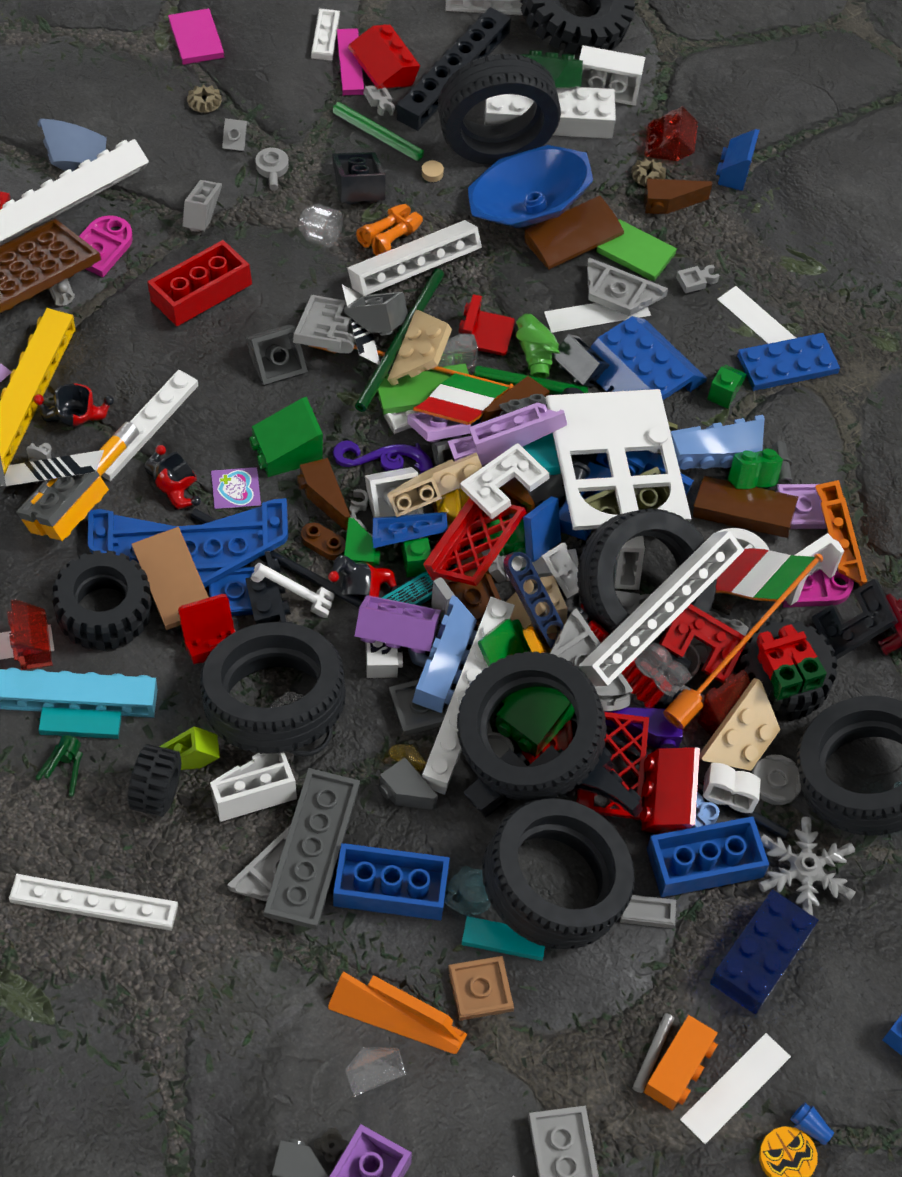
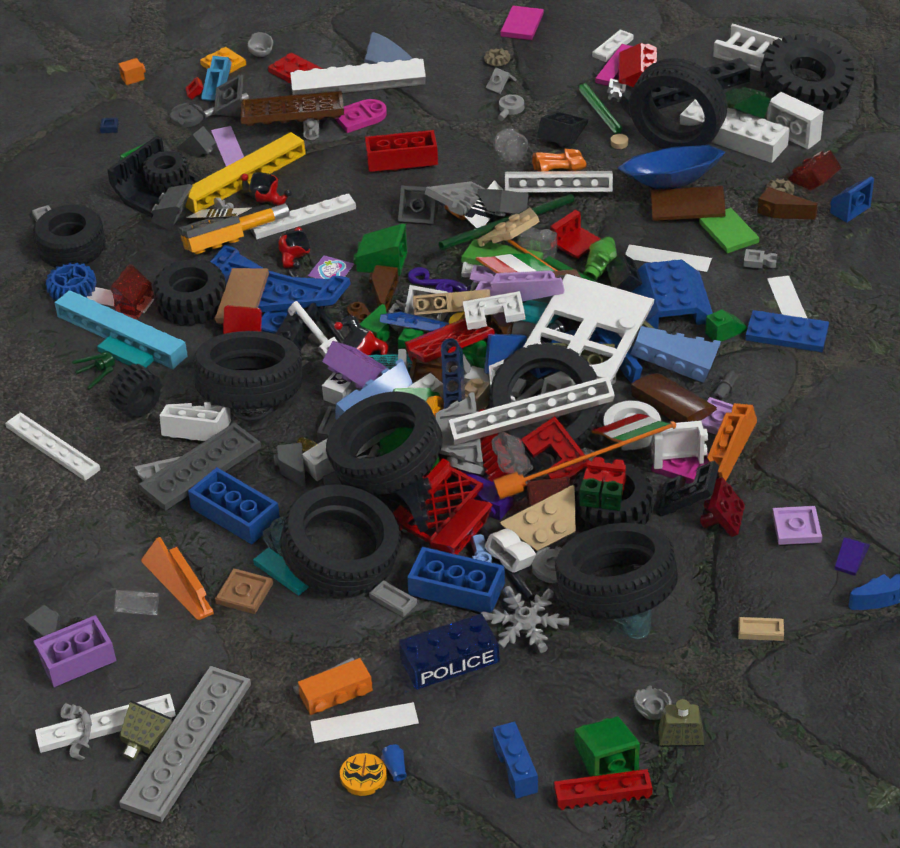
camera: 40 degrees right, 15 degrees down
lime slope [159,726,220,770] -> none
light grey slope [183,180,222,232] -> none
light grey wing [587,258,668,316] -> none
green brick [728,449,783,489] -> none

